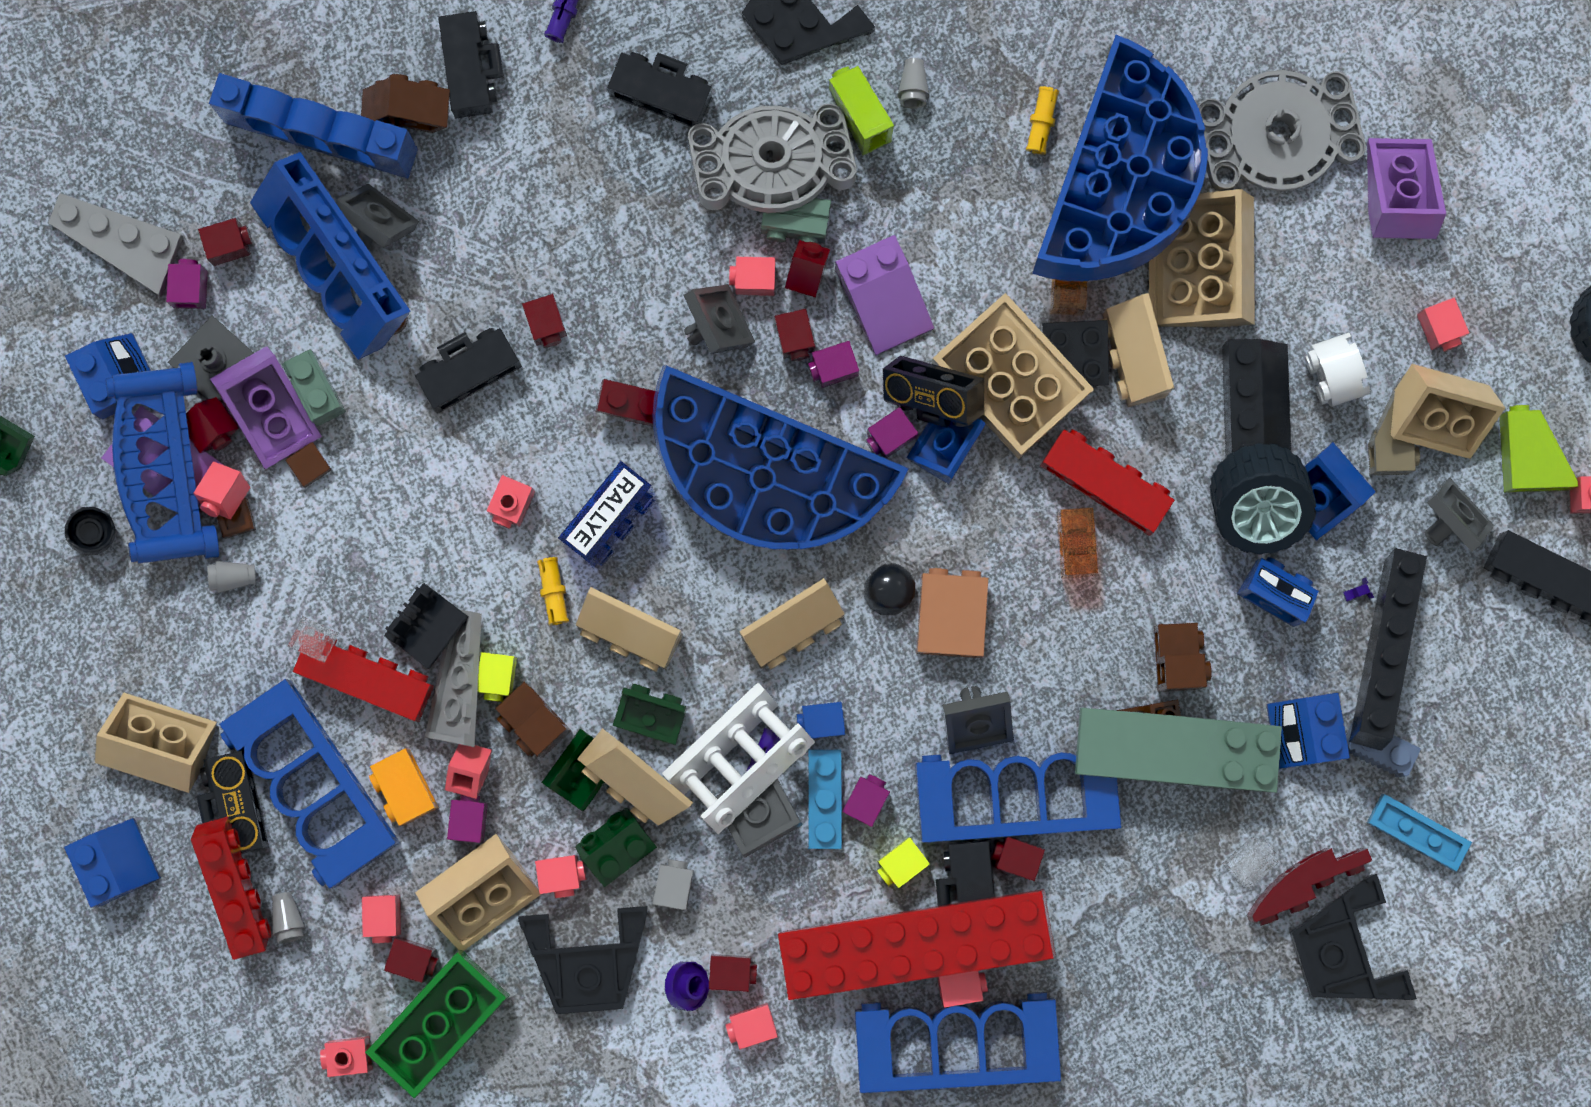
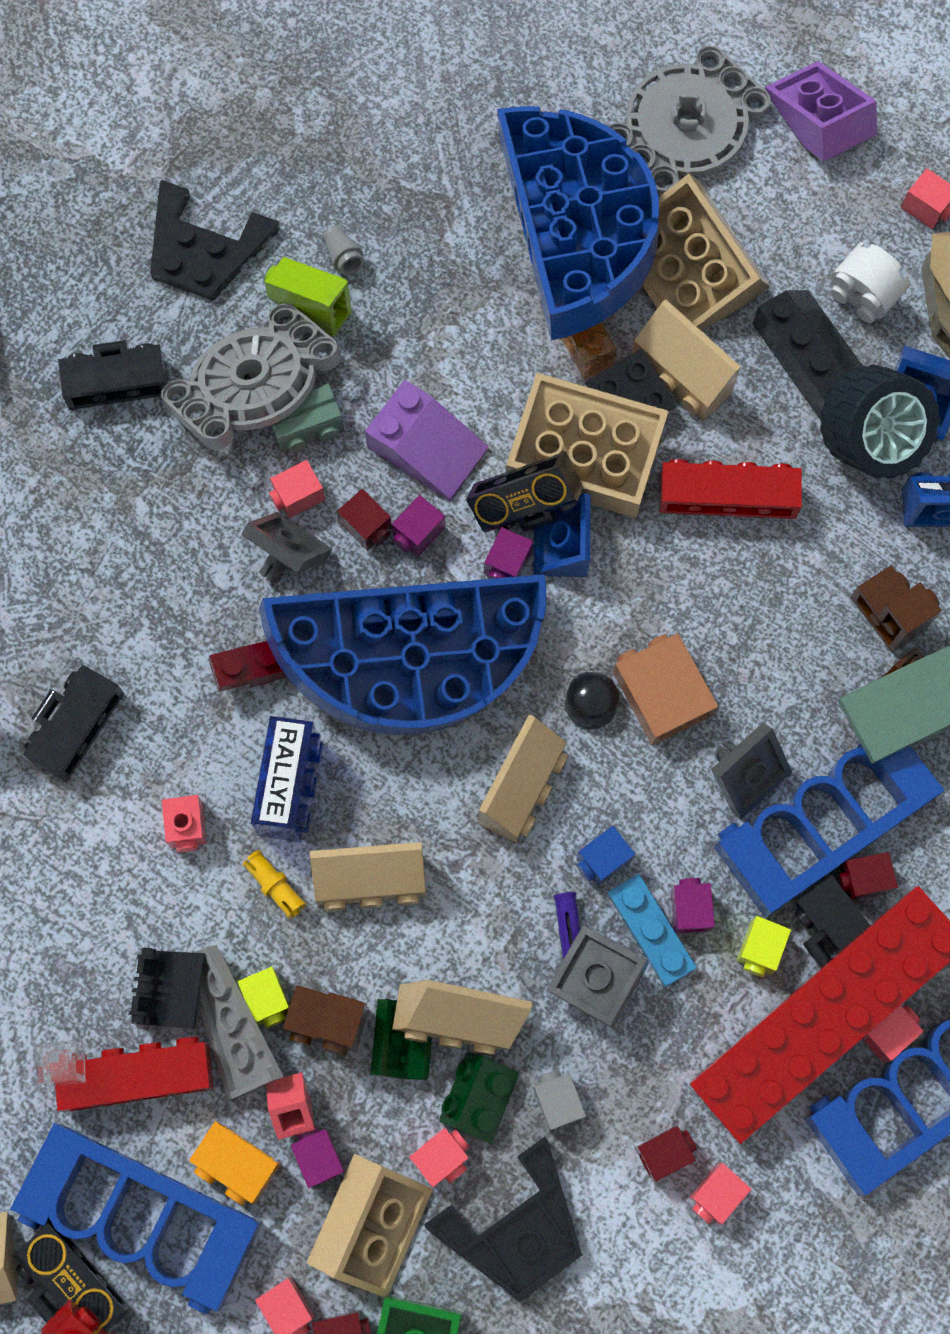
camera: 30 degrees left, 10 degrees down
dark red brick [522,294,567,348] -> none
dark green bracket [612,683,687,745] -> none
white fence [662,683,815,834] -> none
dark purple plate [665,961,709,1011] -> none
dark red brick [785,240,830,298] -> none
yellow pin [1026,86,1059,155] -> none
clear orange brick [1057,508,1098,579] -> none

